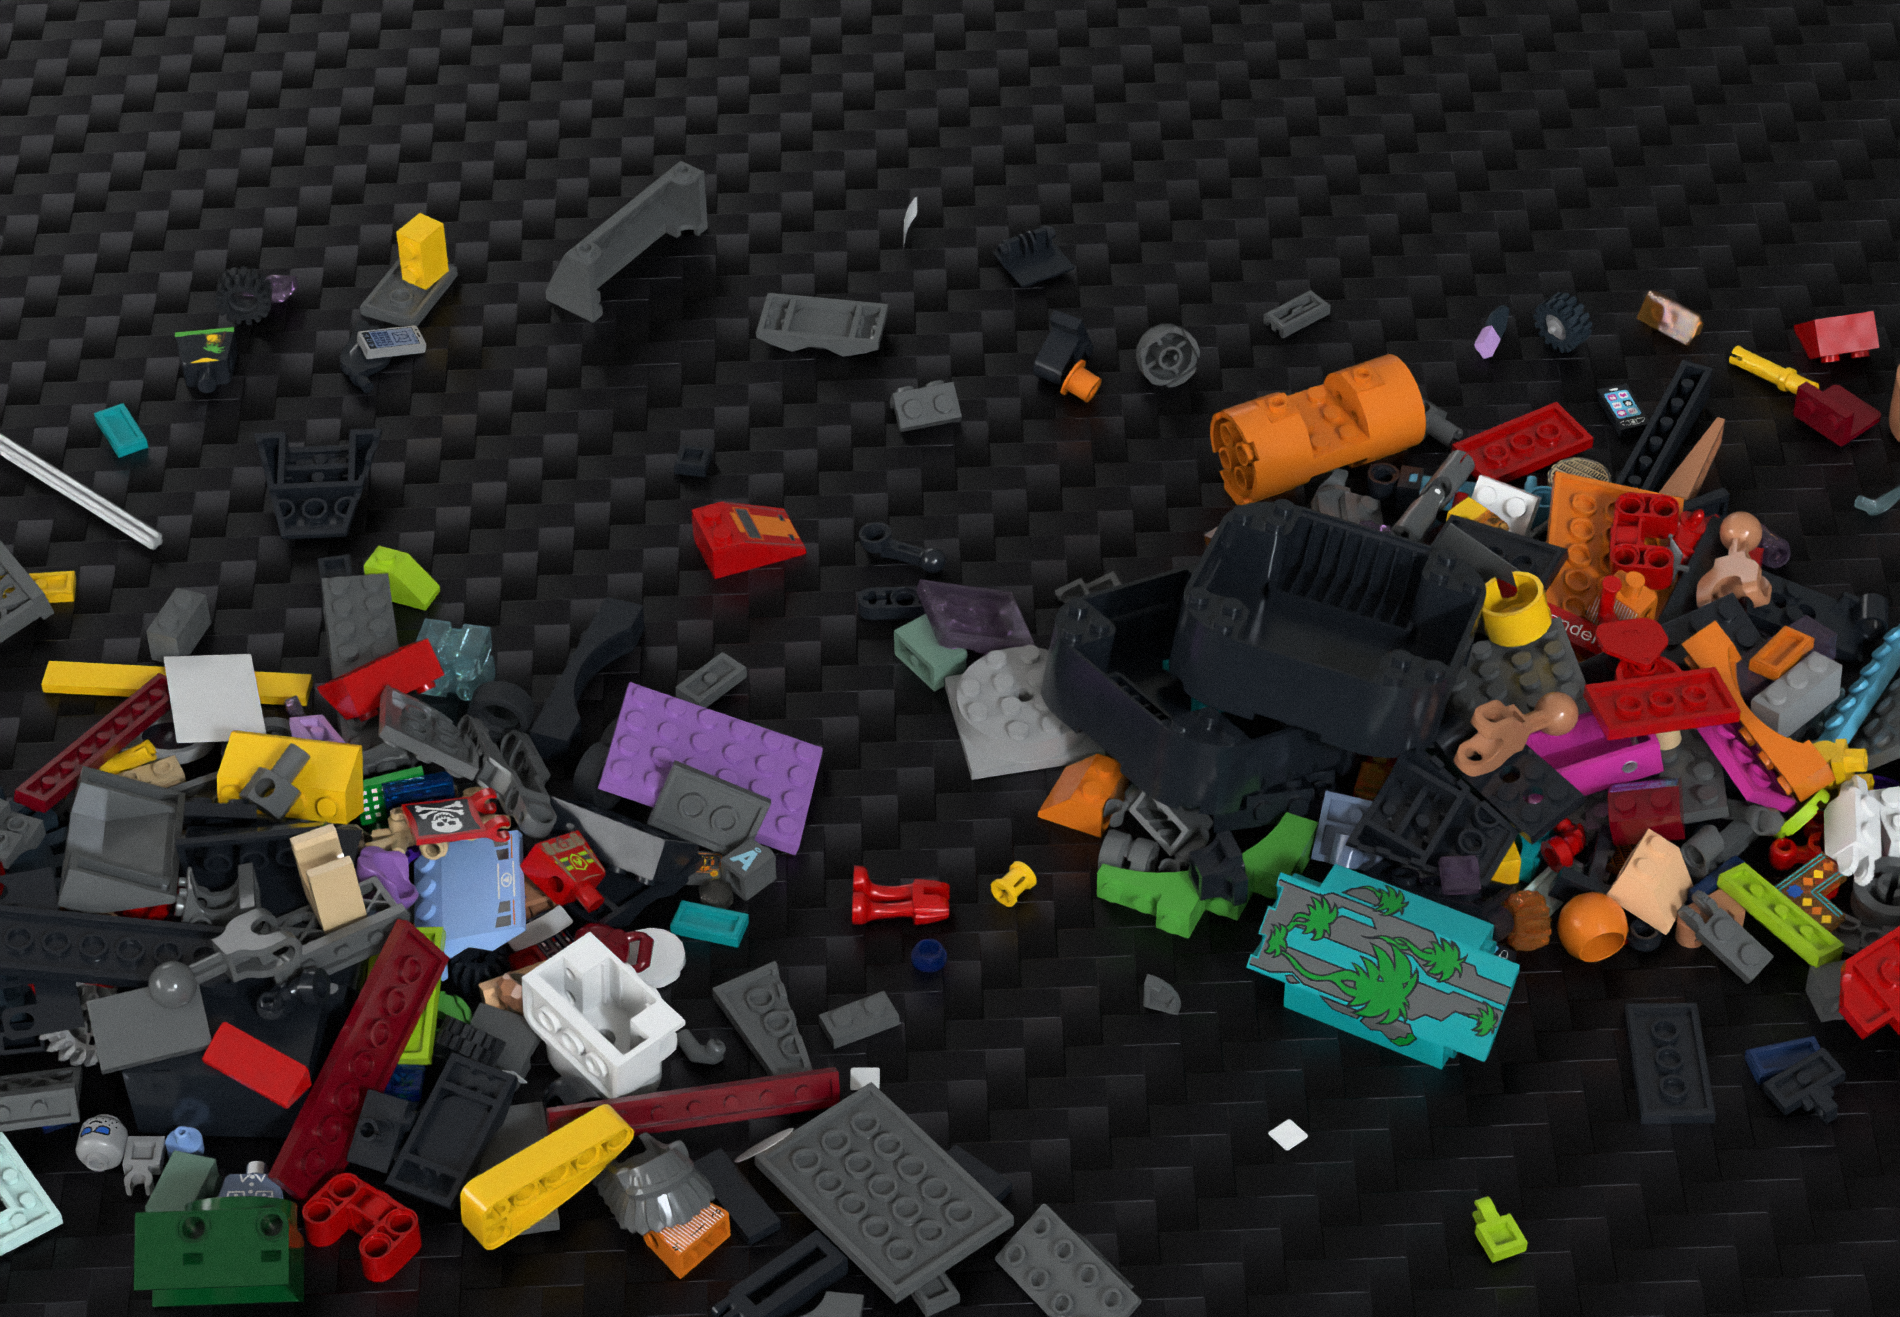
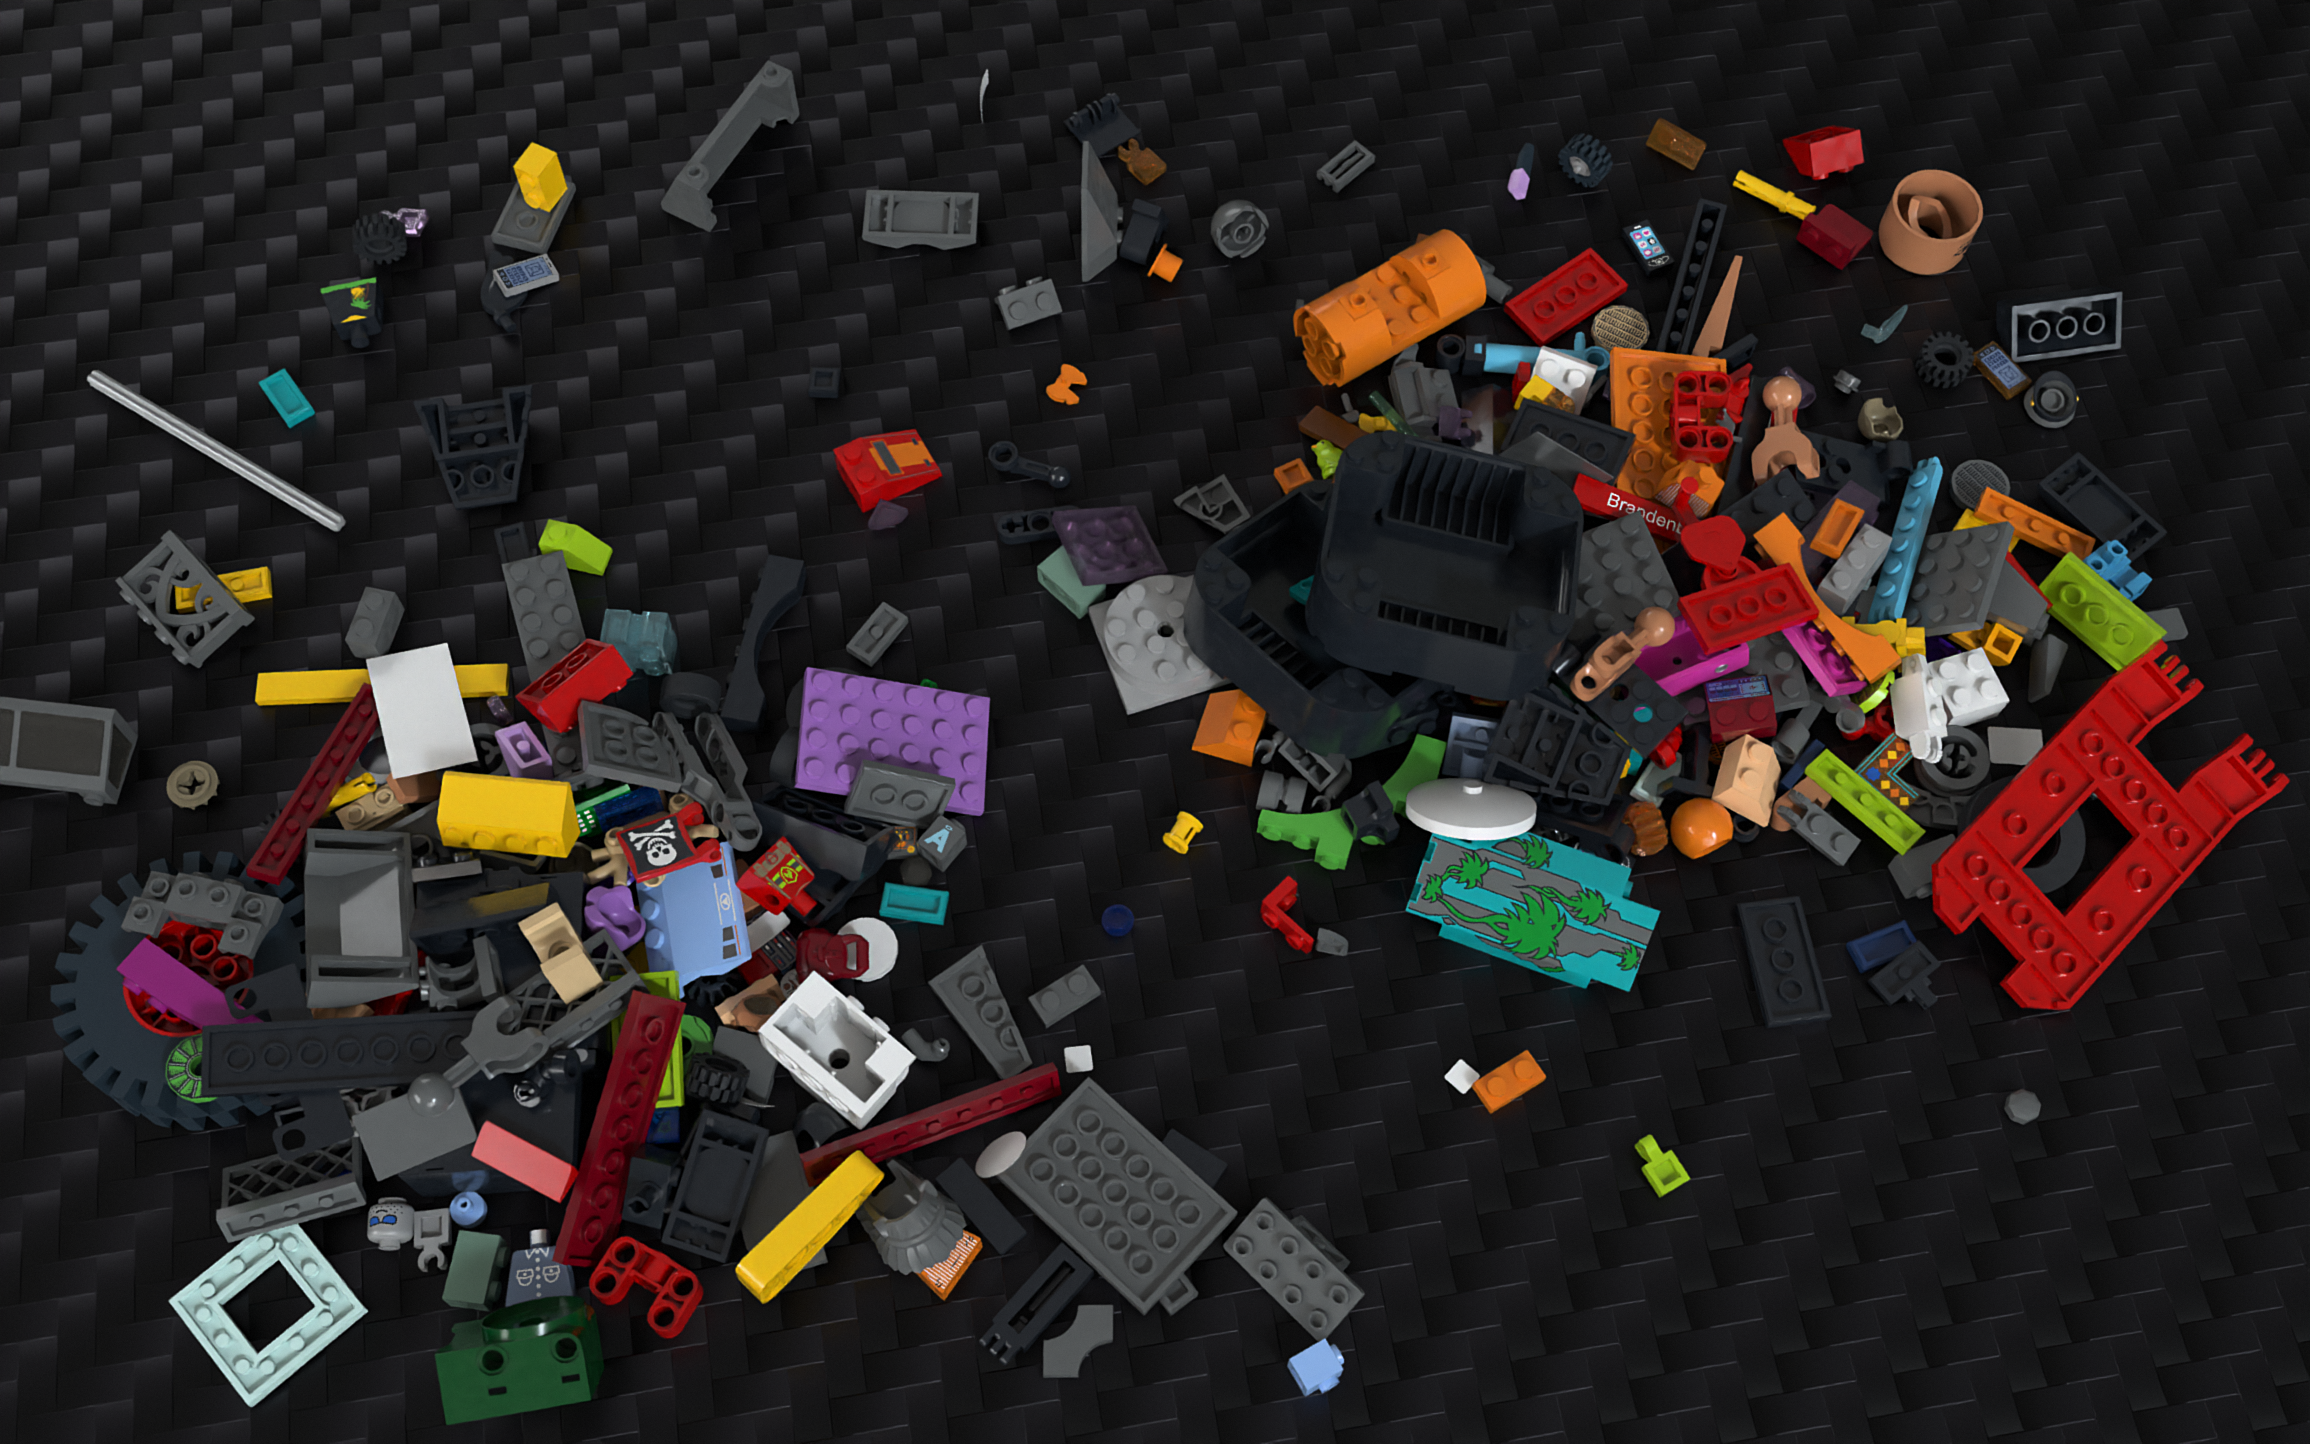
camera: 10 degrees left, 20 degrees up
dark grey piece [239,743,311,822] -> none
red piece [852,865,950,925] -> none
dark grey piece [1390,450,1475,542] -> none
clear purple tile [1438,855,1481,895] -> none
yellow piece [1481,571,1552,647] -> none
none -> nougat tile [386,770,442,804]
none -> clear purple tile [868,499,908,530]
none -> orange piece [1046,364,1087,405]
none -> dark grey wedge [1081,141,1123,282]
none -> clear orange plate [1118,138,1166,186]
none -> red bracket [1260,875,1314,954]
none -> white dish [1406,778,1537,840]
none -> orange plate [1472,1050,1546,1114]
none -> dark grey plate [1833,369,1861,394]
none -> dark tan hair [1858,398,1903,443]

